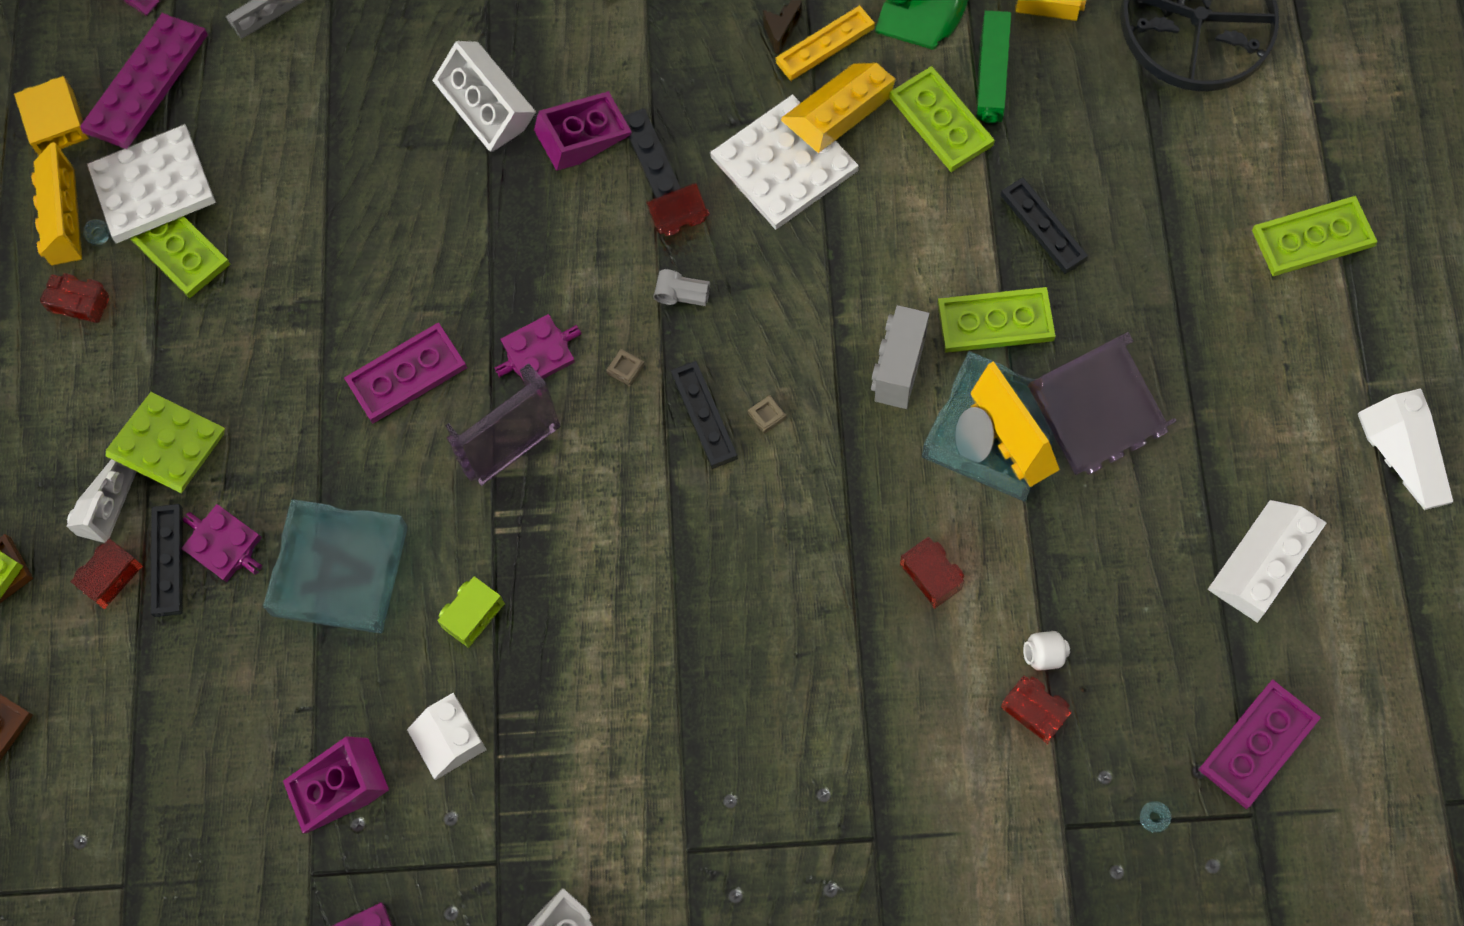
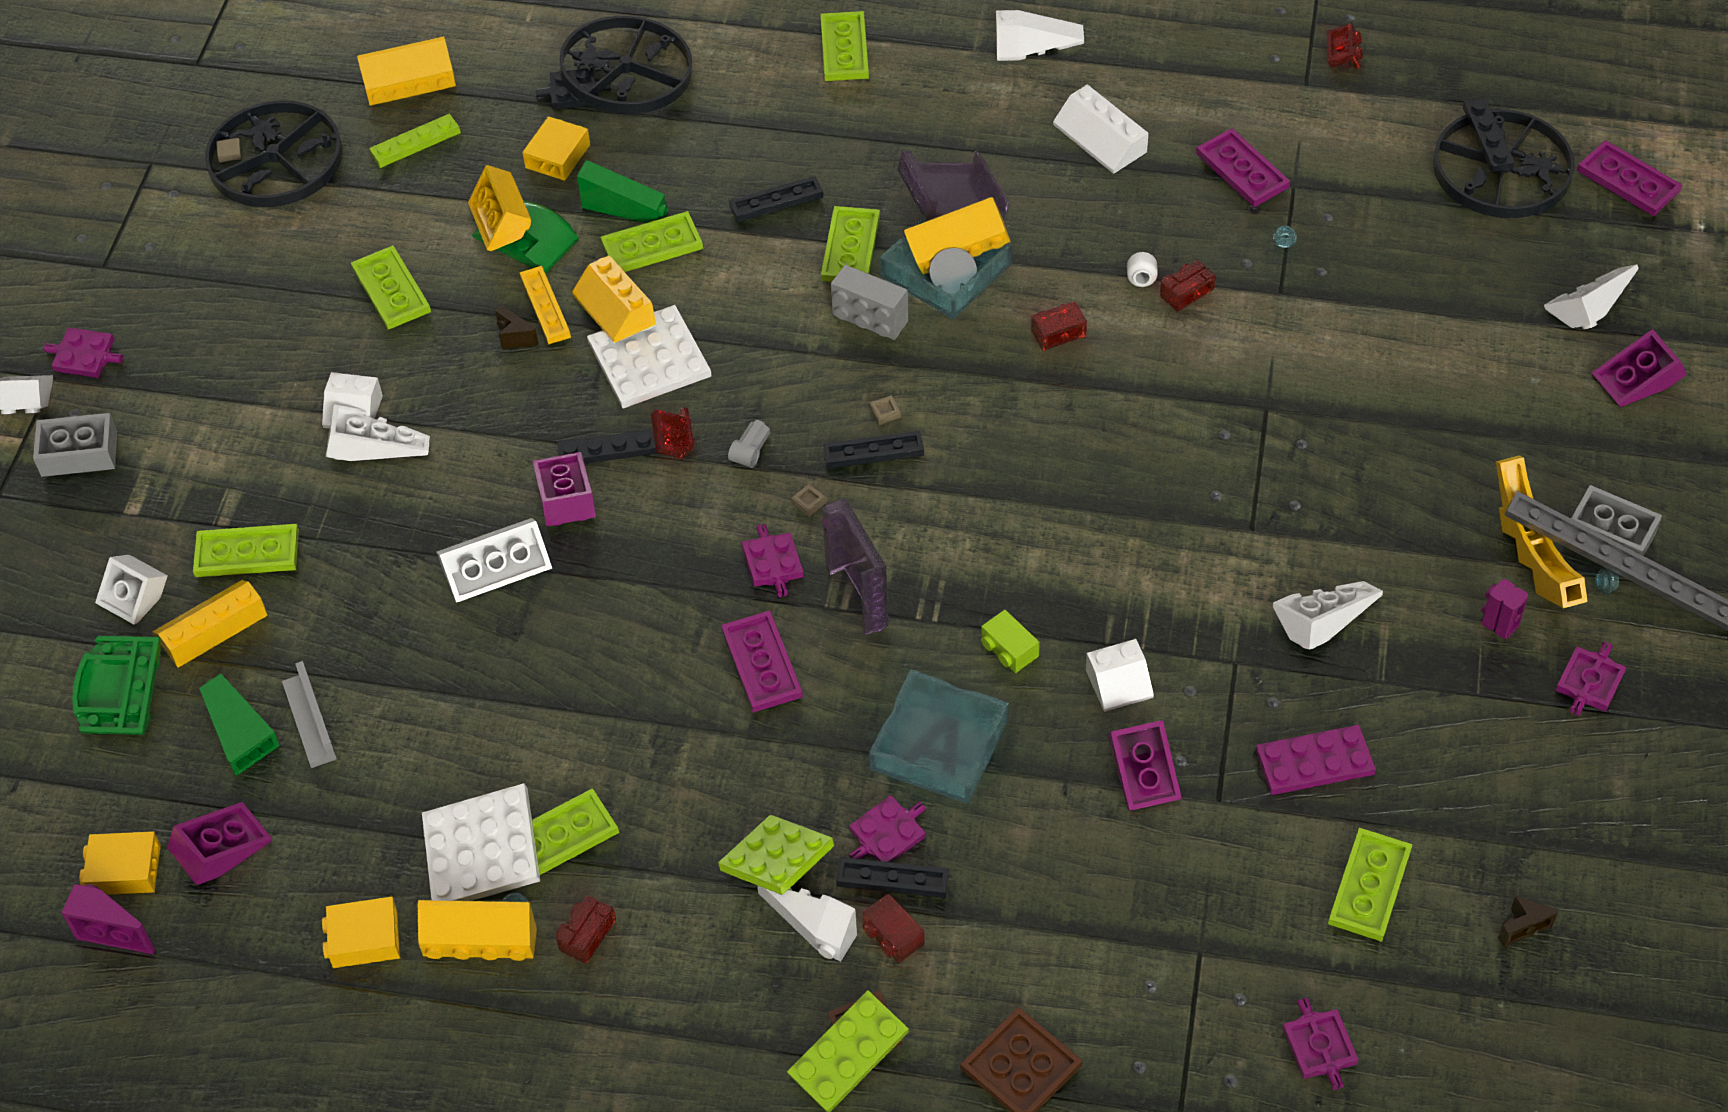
camera: 80 degrees left, 15 degrees down
magenta plate [80,13,208,149] -> none

